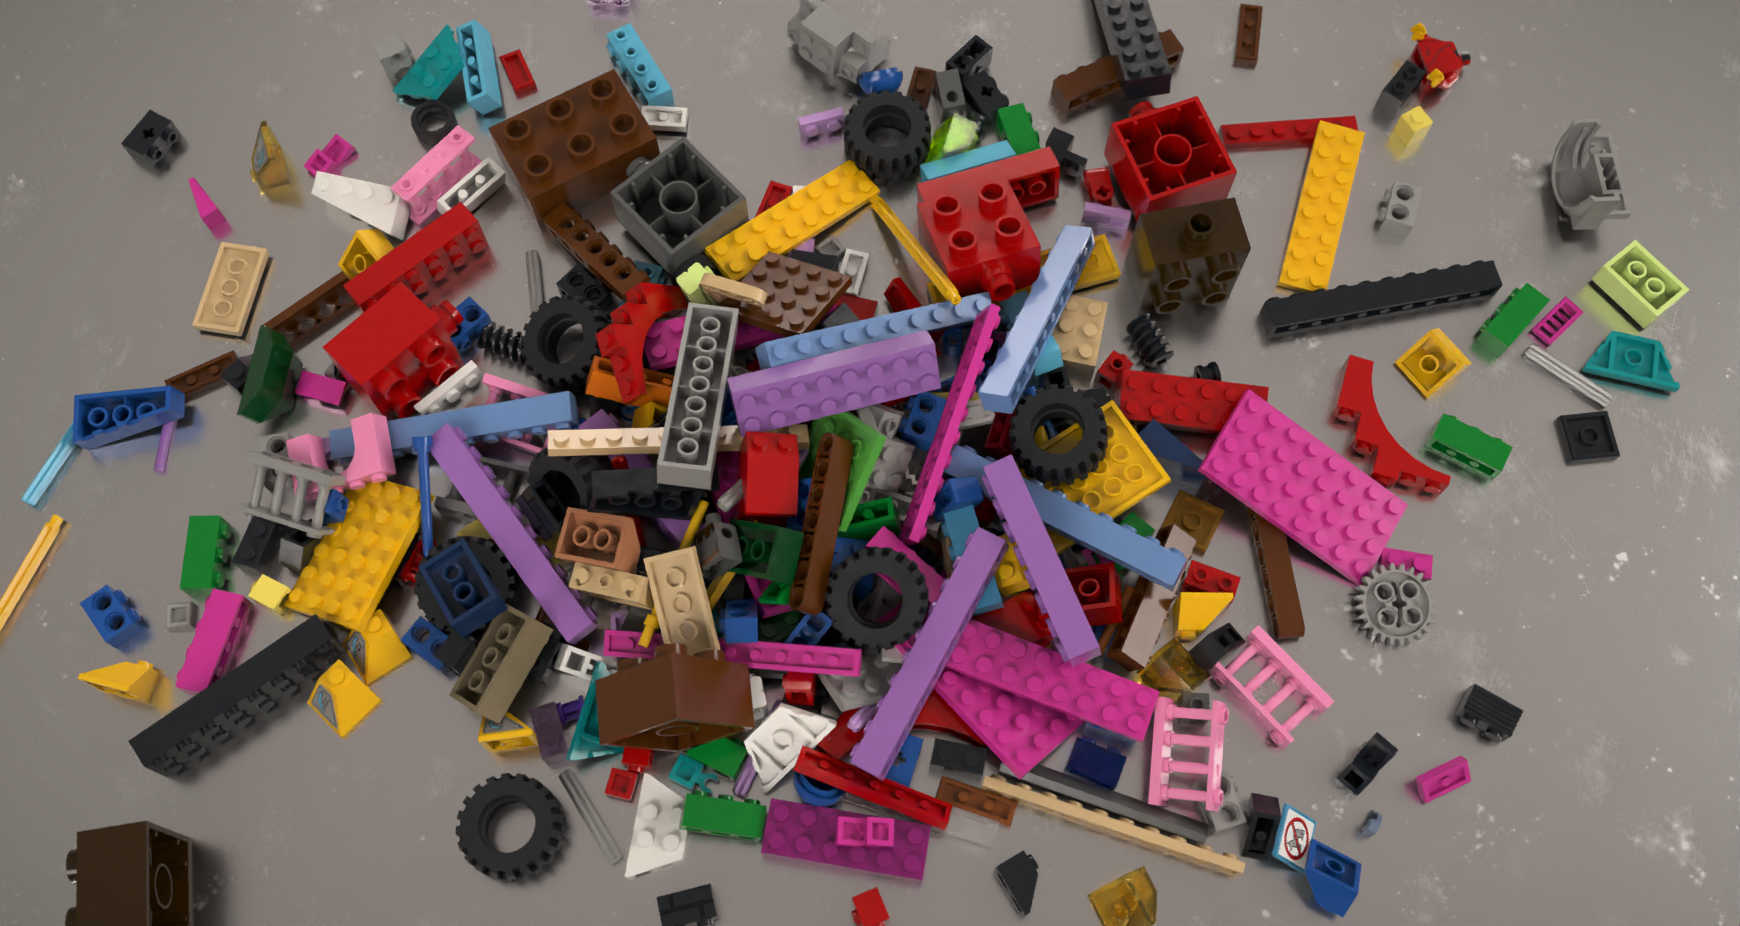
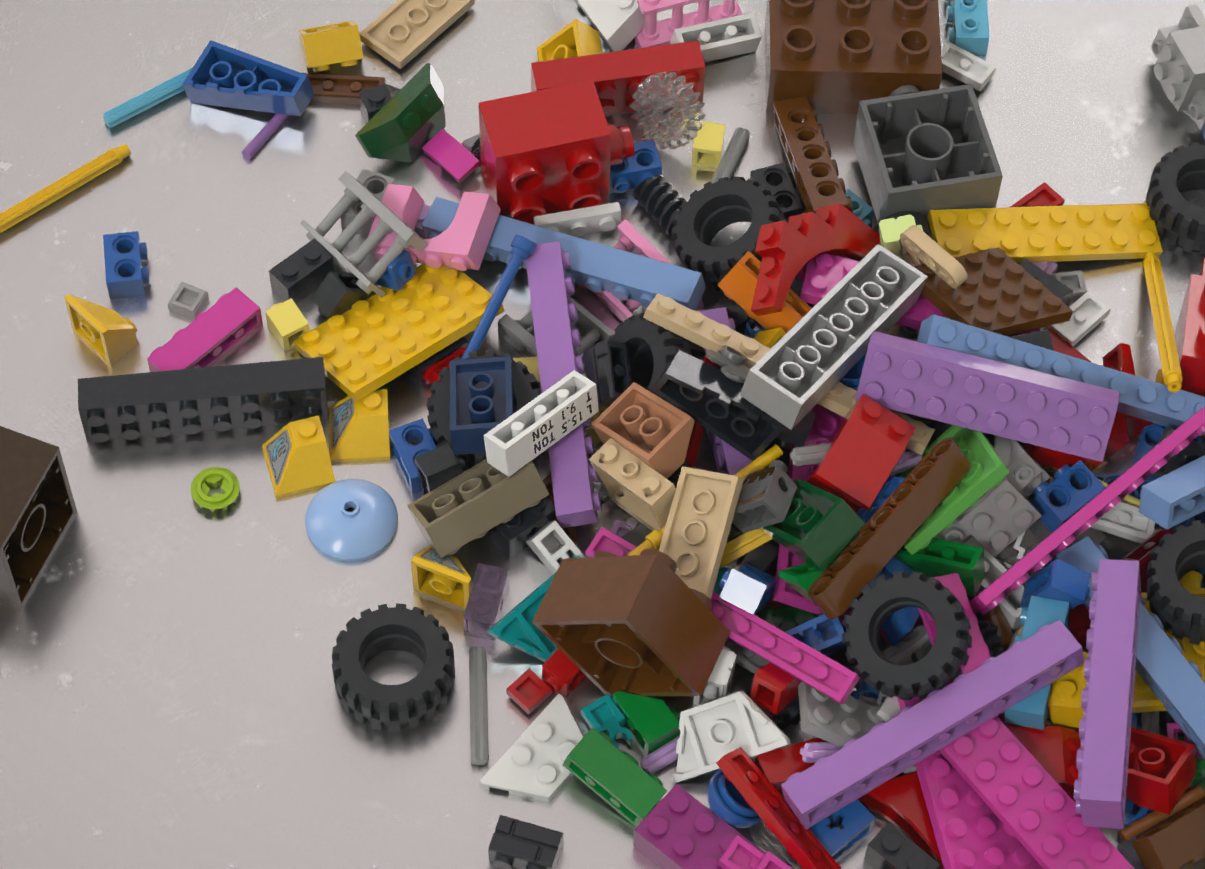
camera: 30 degrees right, 10 degrees down
green brick [179,515,231,596] -> none
reddish brown fence [263,271,356,350] -> none
dark purple bush [557,695,585,725] -> none
lavender plate [798,107,844,138] -> none
none -> lime gear [190,467,240,512]
none -> yellow slope [298,20,364,72]
none -> light blue dish [305,479,398,562]
none -> white brick [484,370,599,477]
none -> clear gear [630,72,706,149]
none -> light yellow brick [691,121,726,168]
none -> dark grey plate [705,345,750,383]

